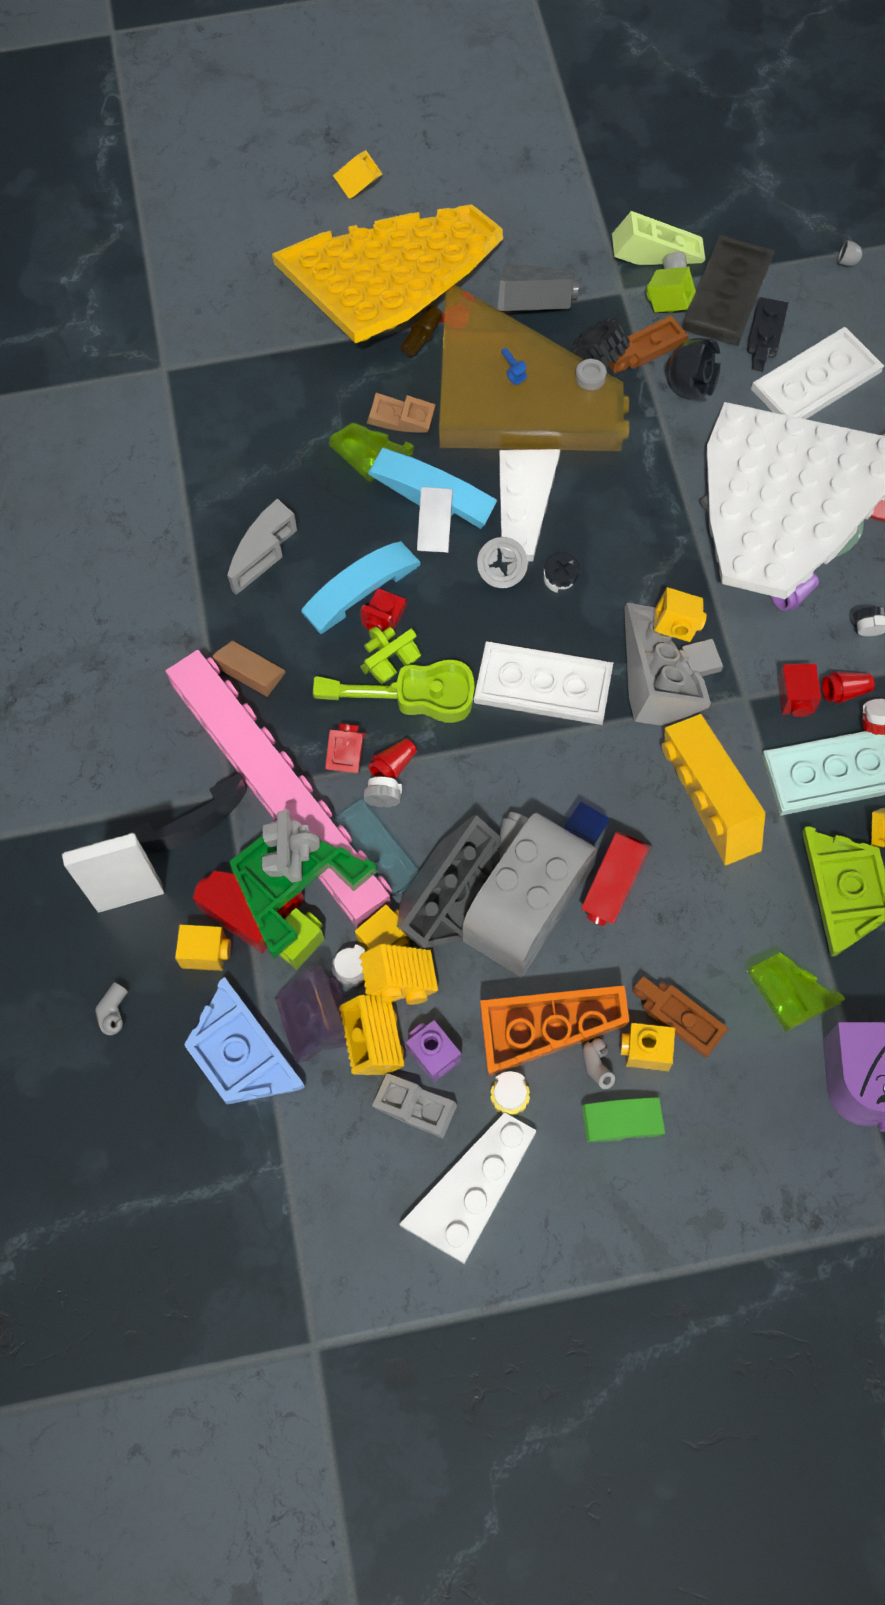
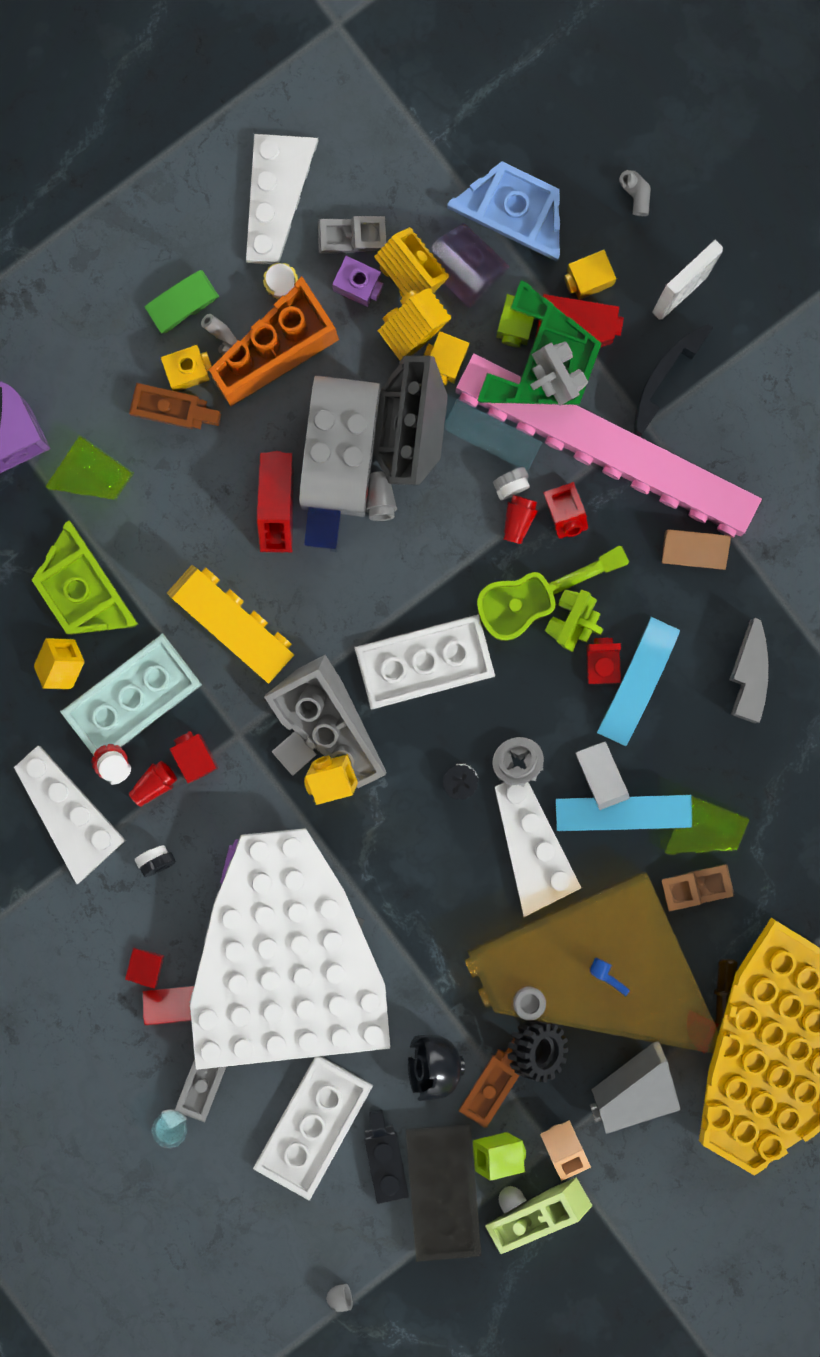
camera: 150 degrees right, 20 degrees up
white piece [332,944,366,987] -> none
none -> light nougat brick [540,1120,591,1181]

